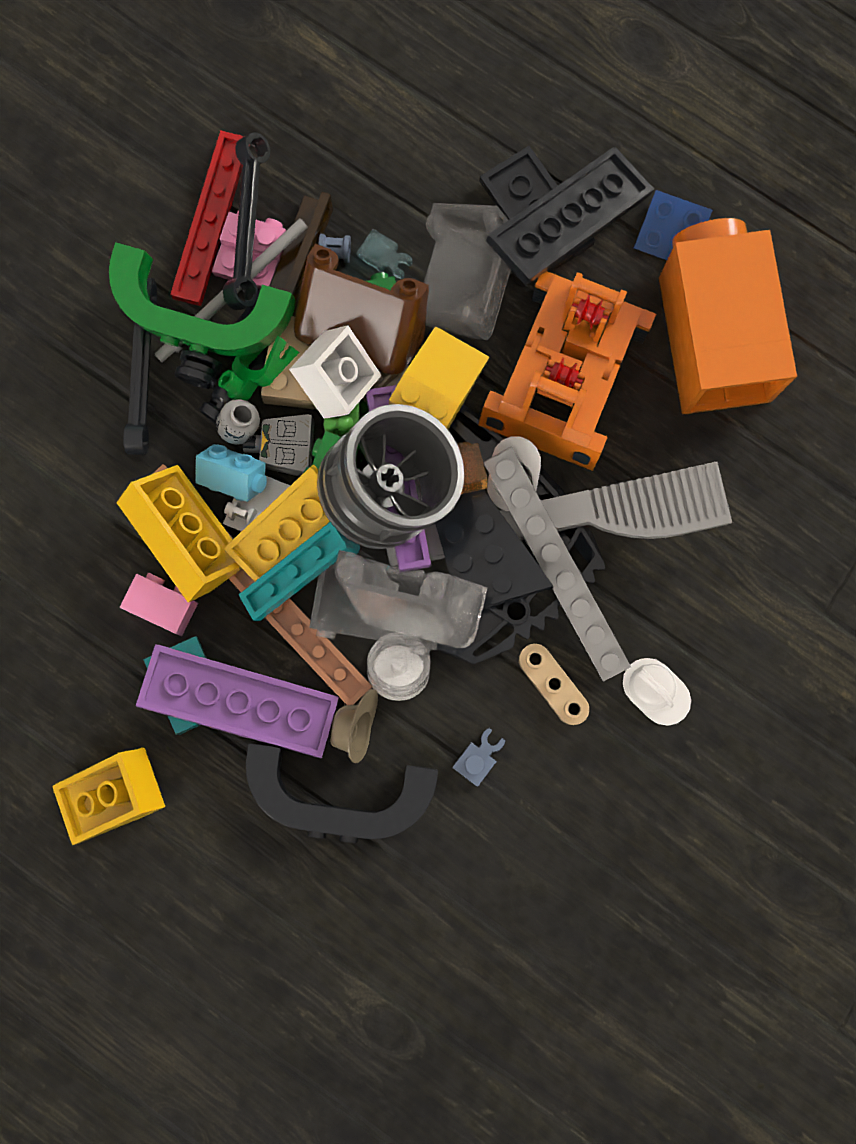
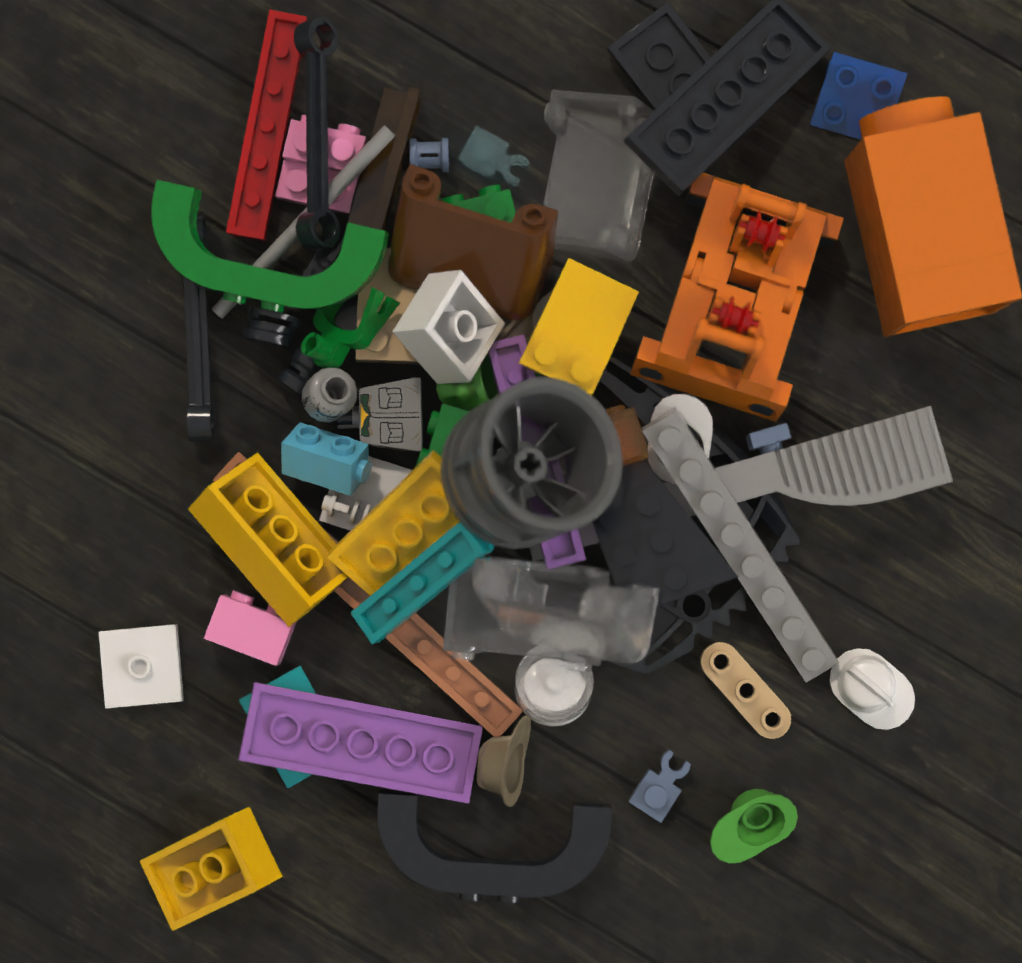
camera: 10 degrees left, 5 degrees up
none -> white plate [99,624,184,708]
none -> bright green piece [710,789,798,863]
none -> sand blue plate [745,423,791,455]

